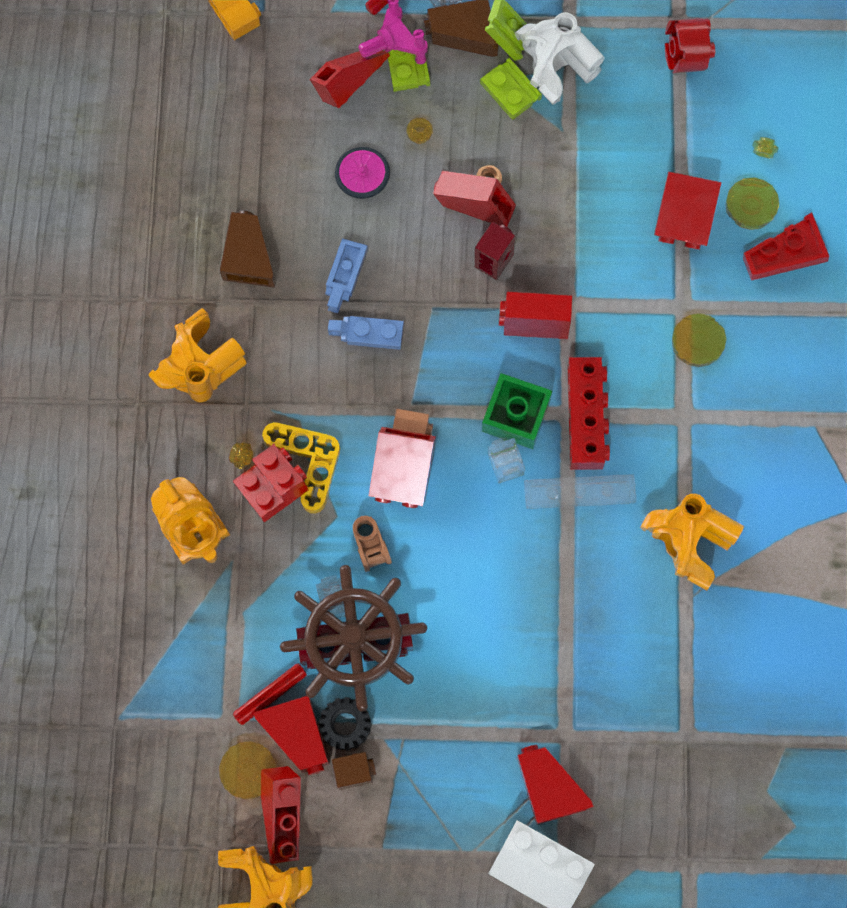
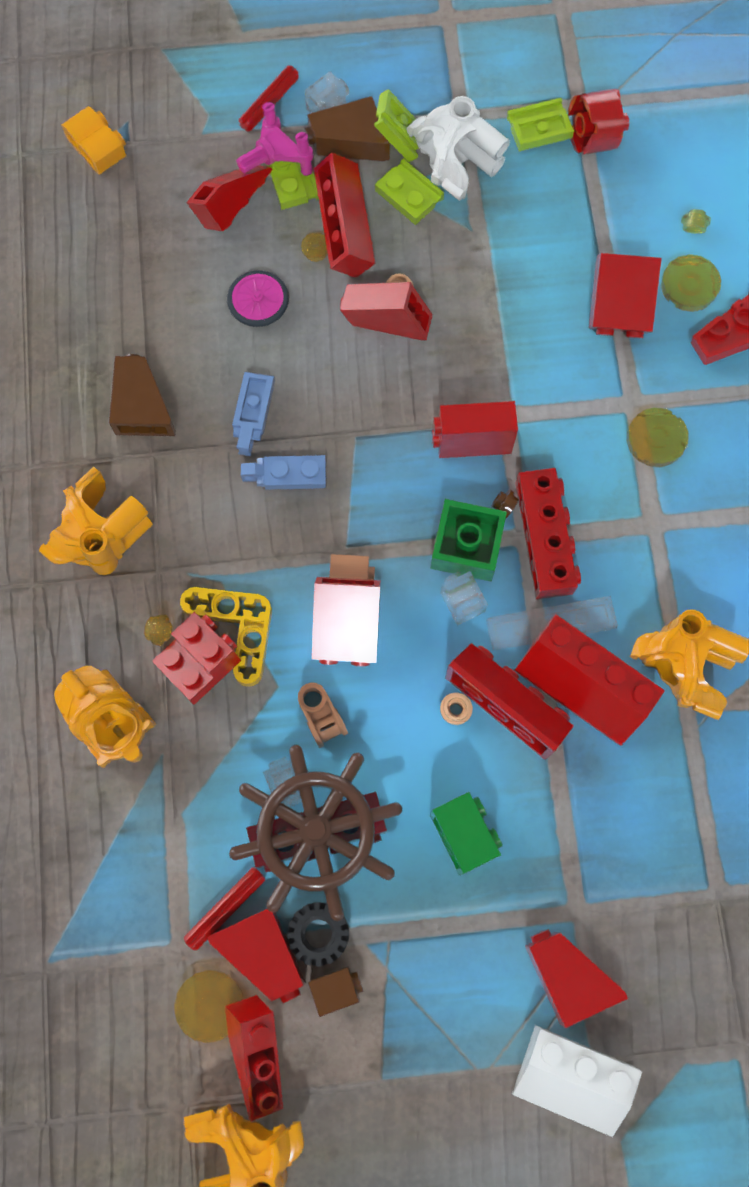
camera: 10 degrees left, 0 degrees up
dark red brick [474,222,515,280] -> none
none -> red brick [314,153,376,278]
none -> green brick [430,792,502,876]
none -> light nougat plate [440,692,473,725]
none -> red slope [445,643,574,760]
none -> reddish brown plate [491,489,519,518]
none -> lime plate [507,98,574,151]
none -> red slope [514,614,665,746]

